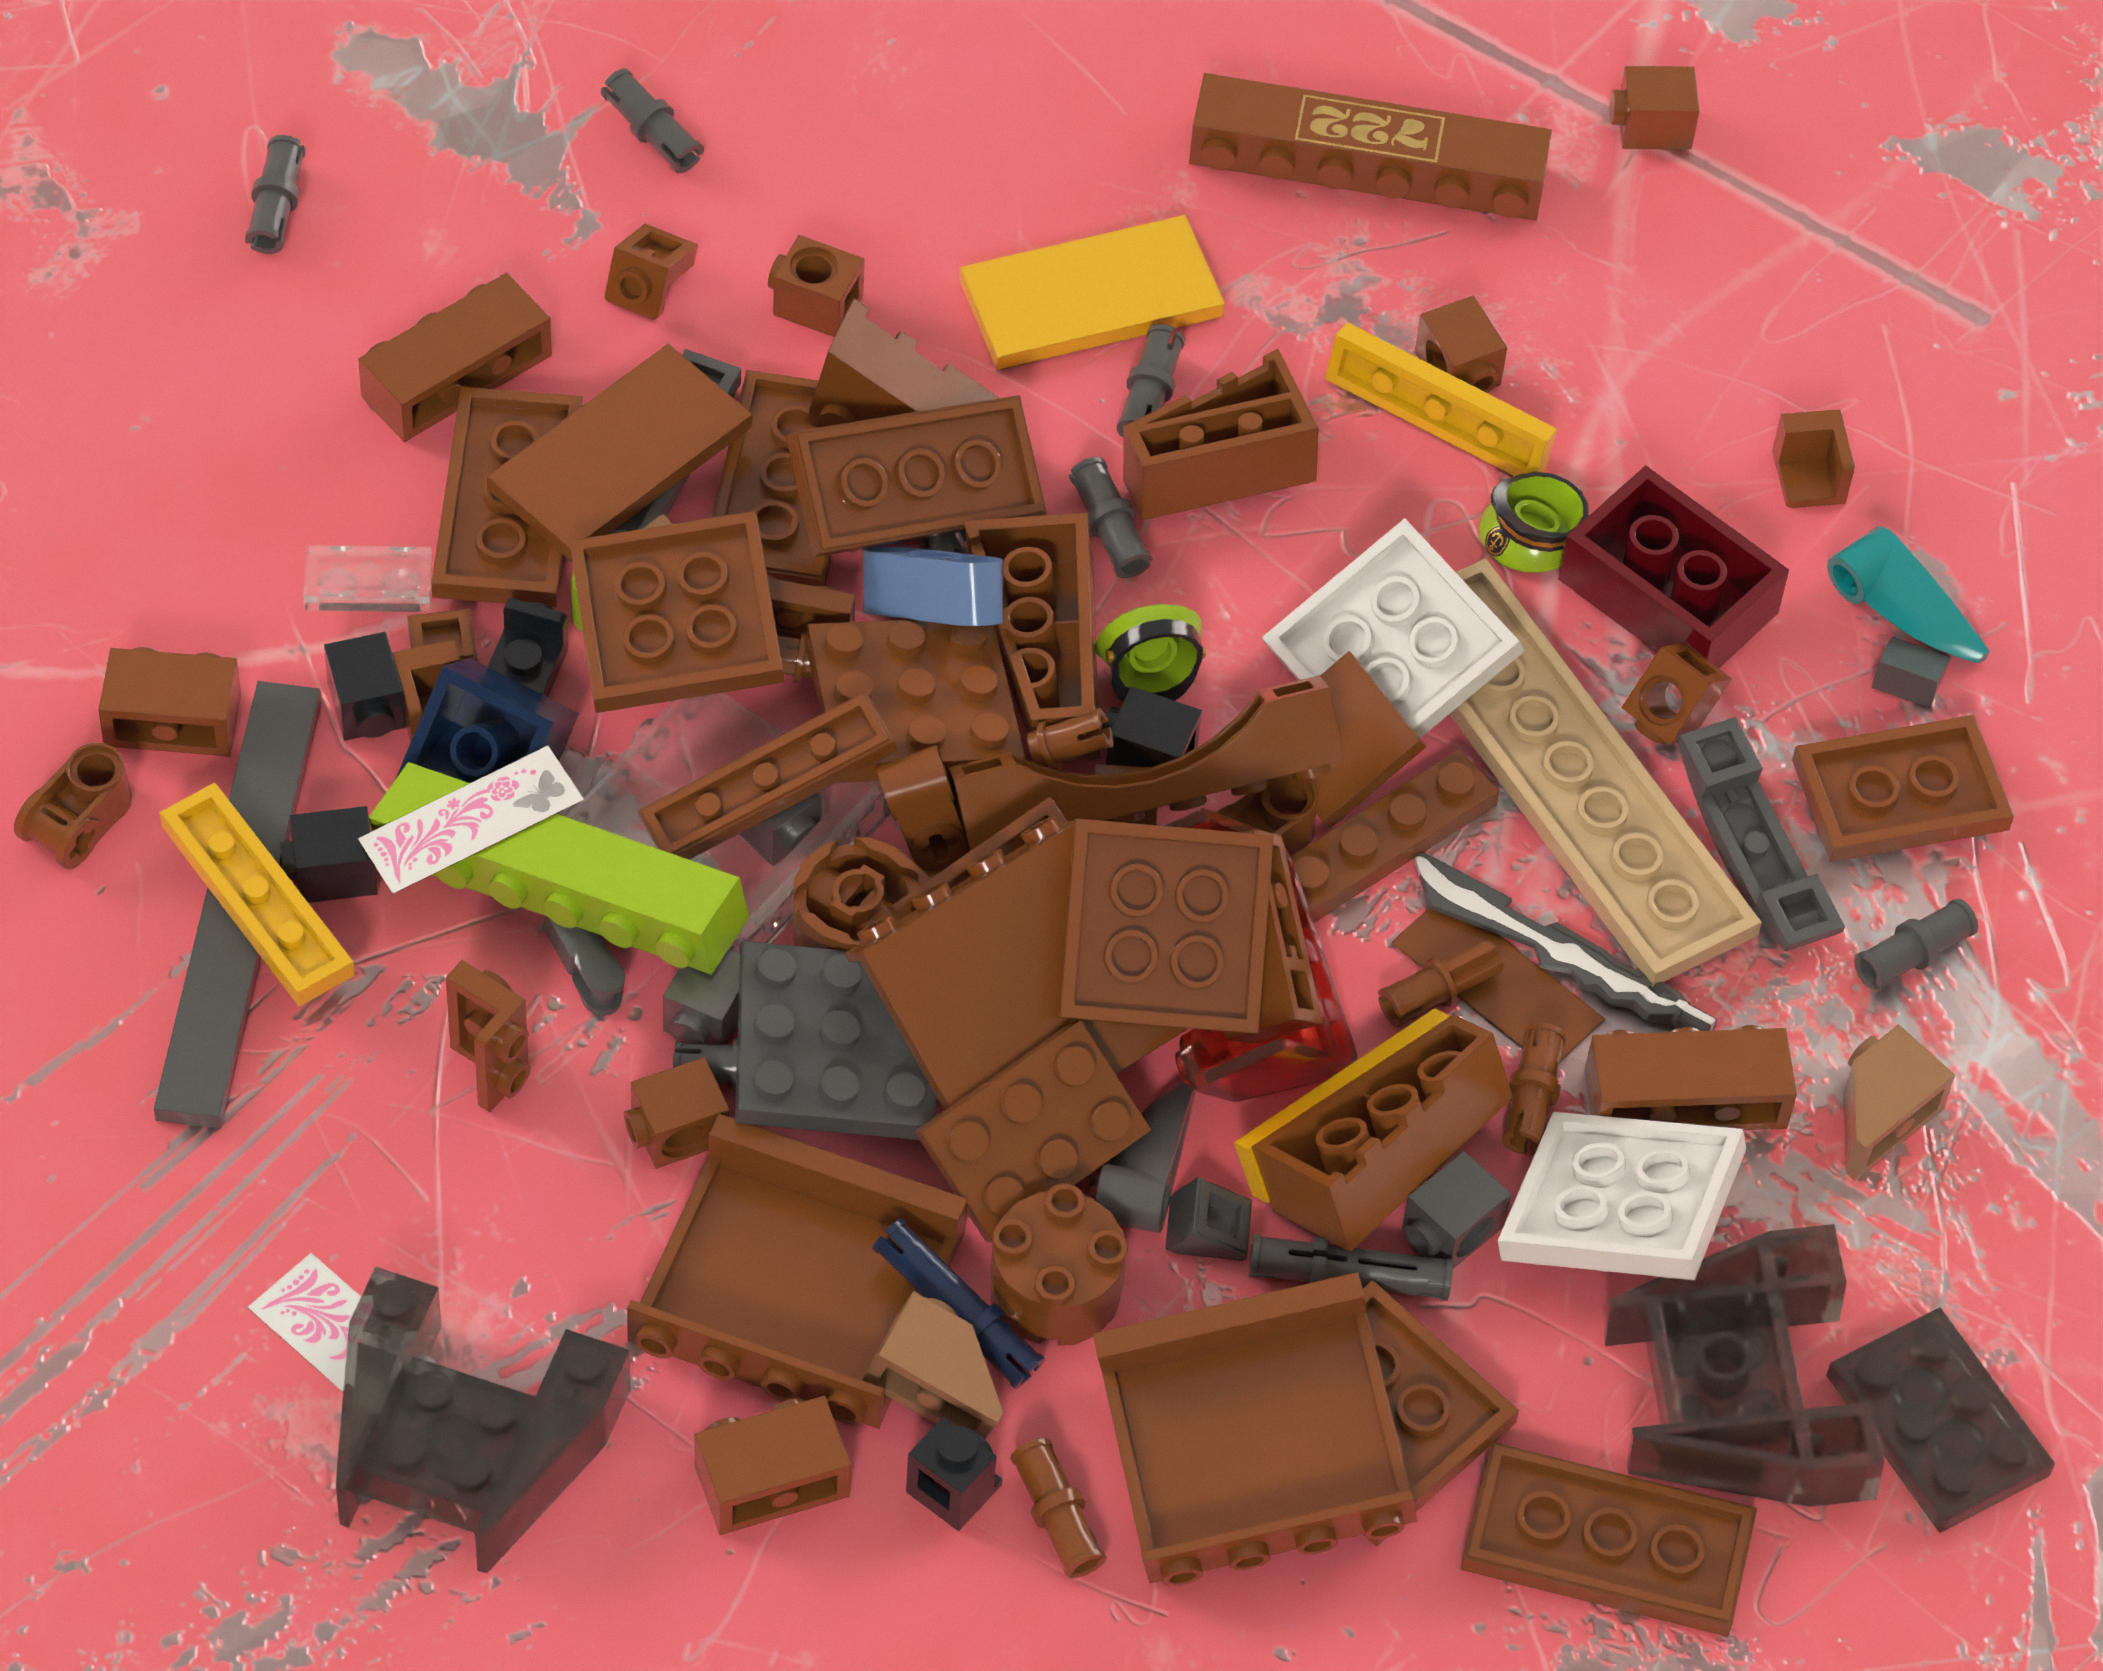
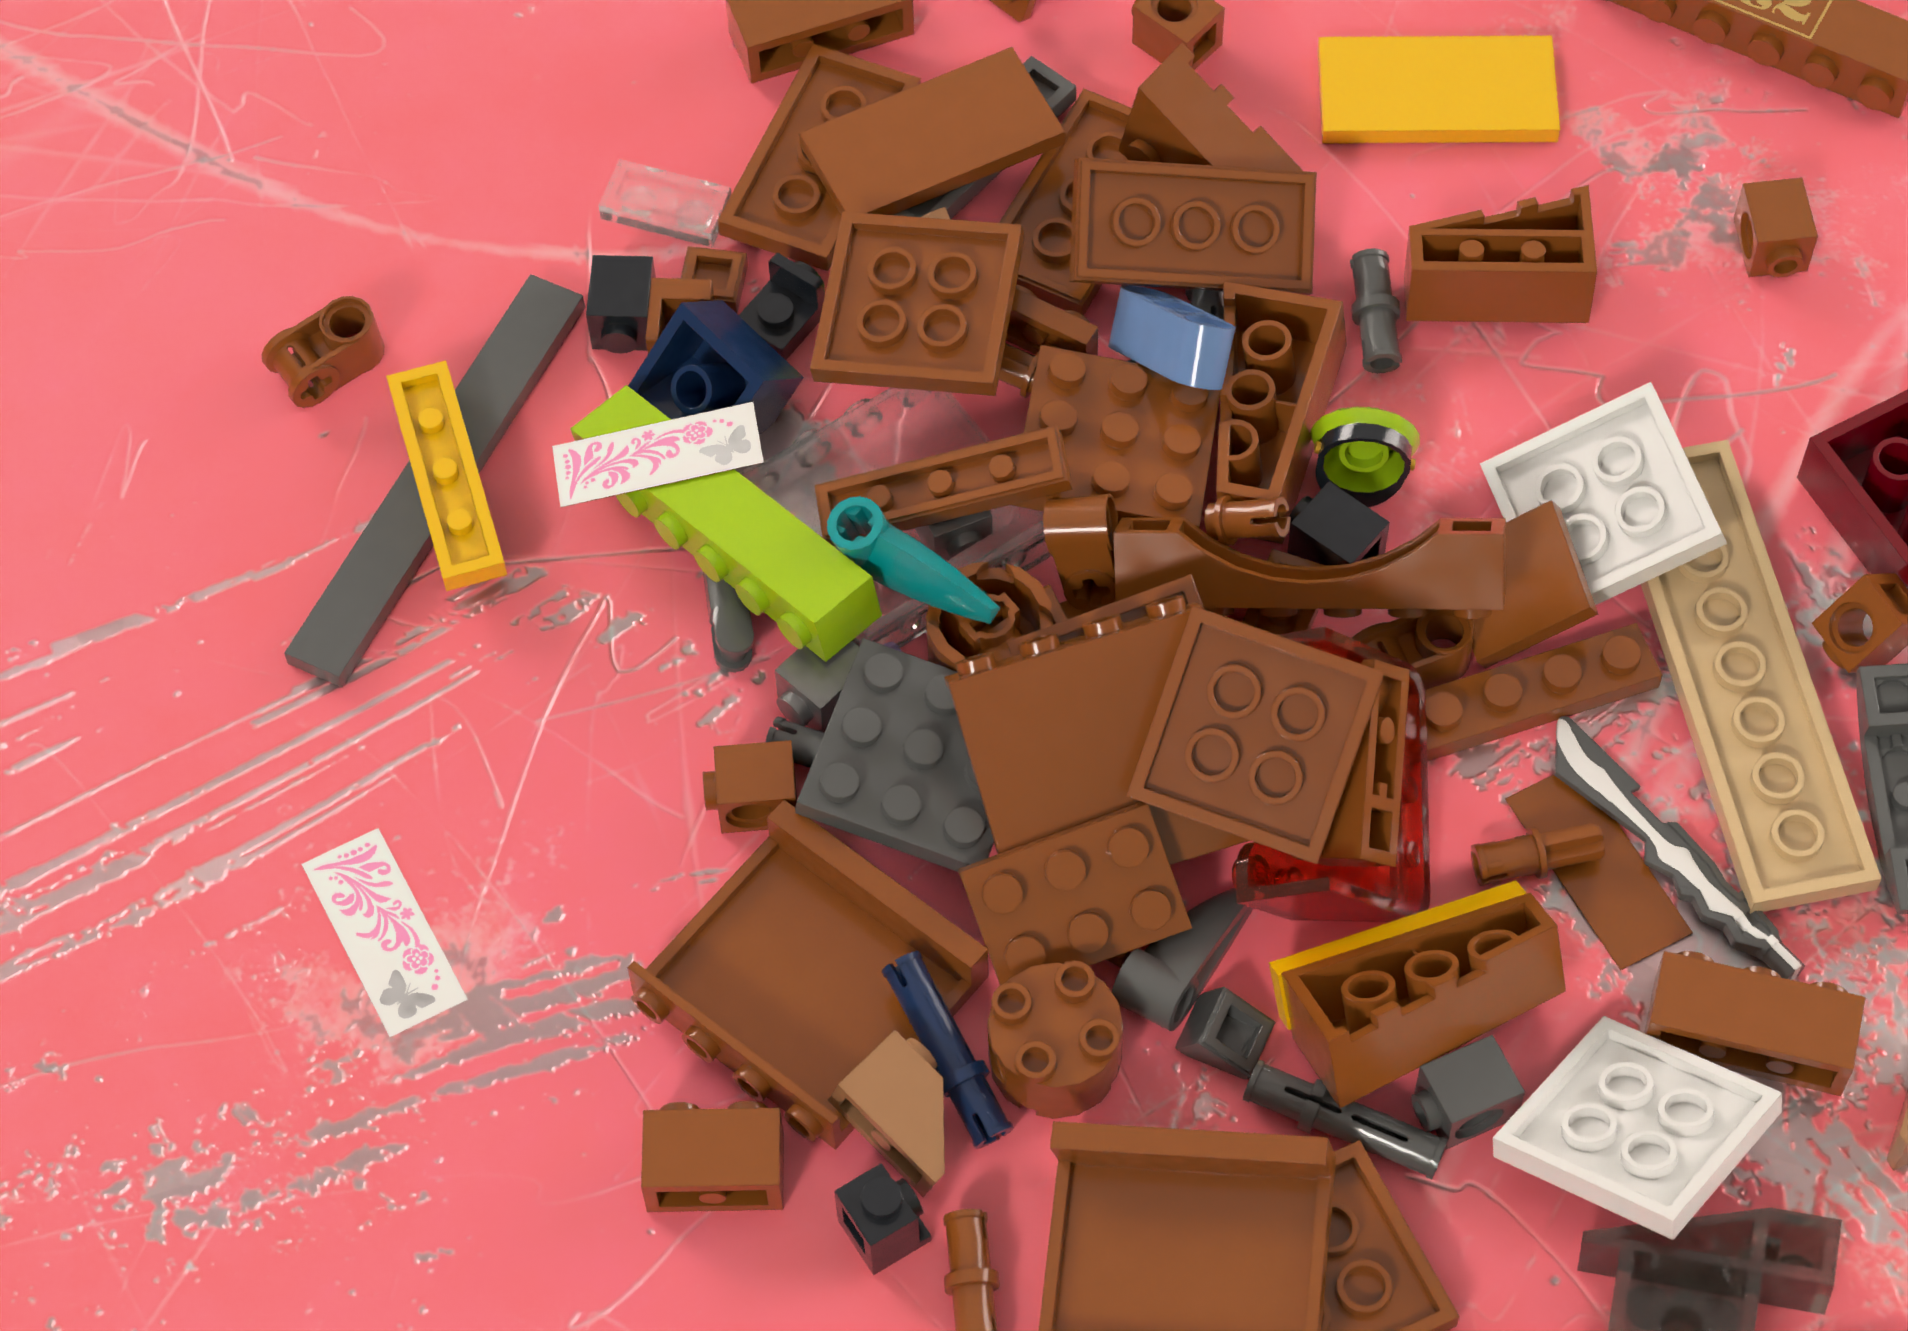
camera: 25 degrees right, 5 degrees up
dark orange brick [98,647,241,757] -> none
black brick [280,806,377,903] -> none
clear smoke wedge [335,1266,631,1574] -> none
dark orange bracket [446,960,530,1112] -> none
dark grey pin [1116,324,1185,437] -> none
yellow plate [1325,322,1558,475] -> none
lime piece [1479,472,1589,573] -> none
dark orange pin [1501,1023,1567,1154] -> none
none -> teal piece [827,496,1000,624]

